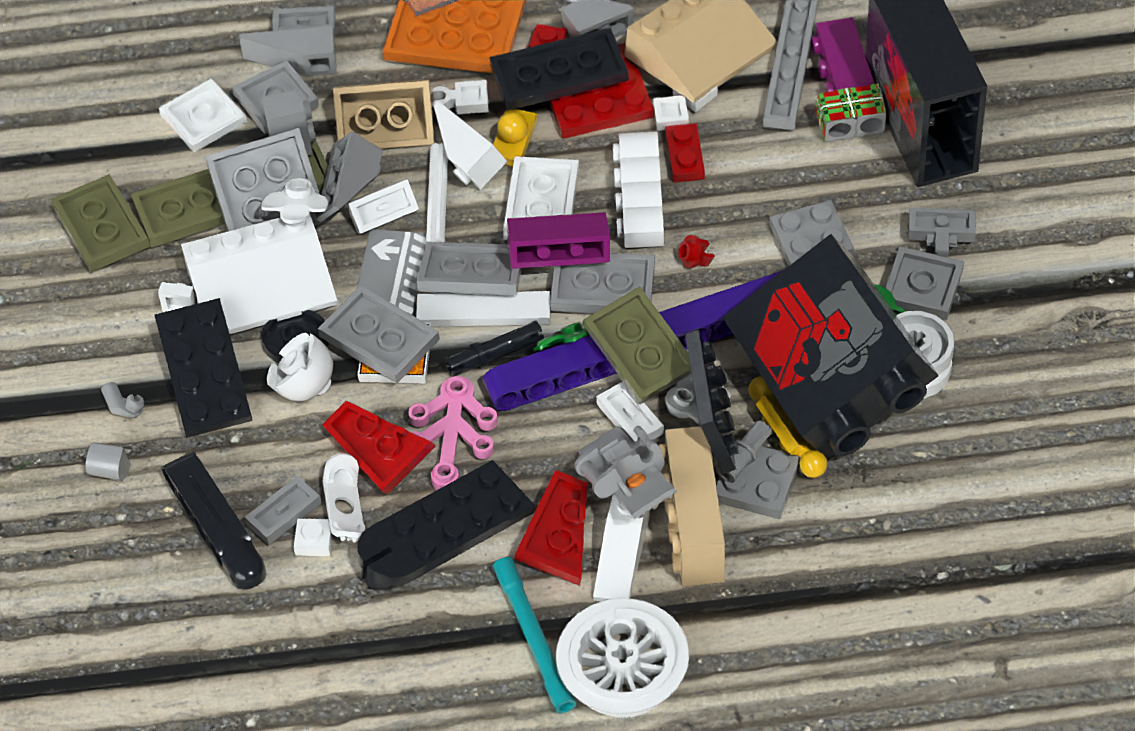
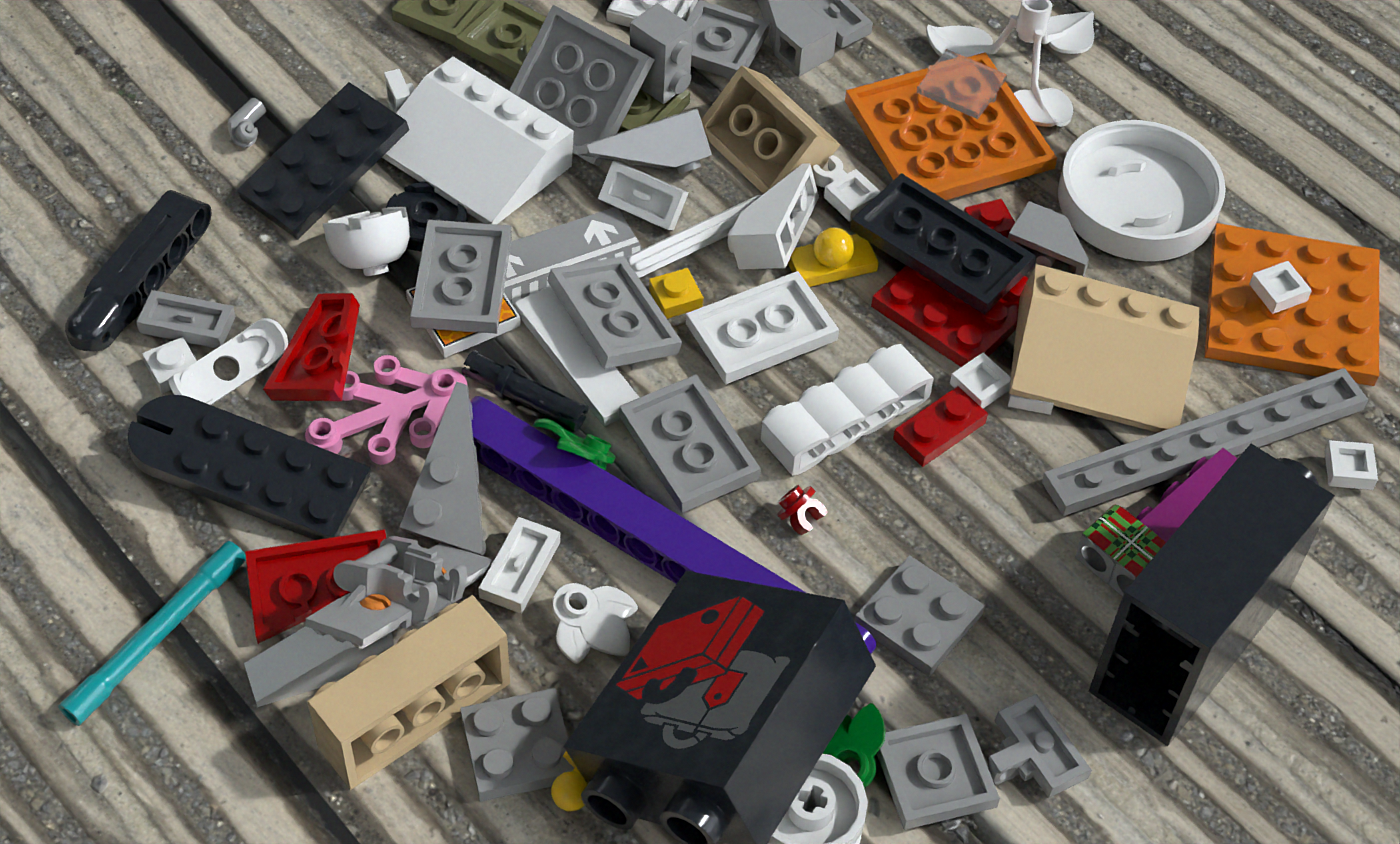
camera: 50 degrees right, 0 degrees up
light grey brick [86,442,131,481] -> none
white plate [261,178,328,224] -> none
magenta brick [507,212,610,269] -> none
white piece [556,598,689,717] -> none
olive plate [583,286,692,404] -> none
black plate [686,330,739,474] -> none
light grey axle [716,420,772,483] -> none
none -> light grey wing [399,382,486,557]
none -> yellow plate [649,268,704,319]

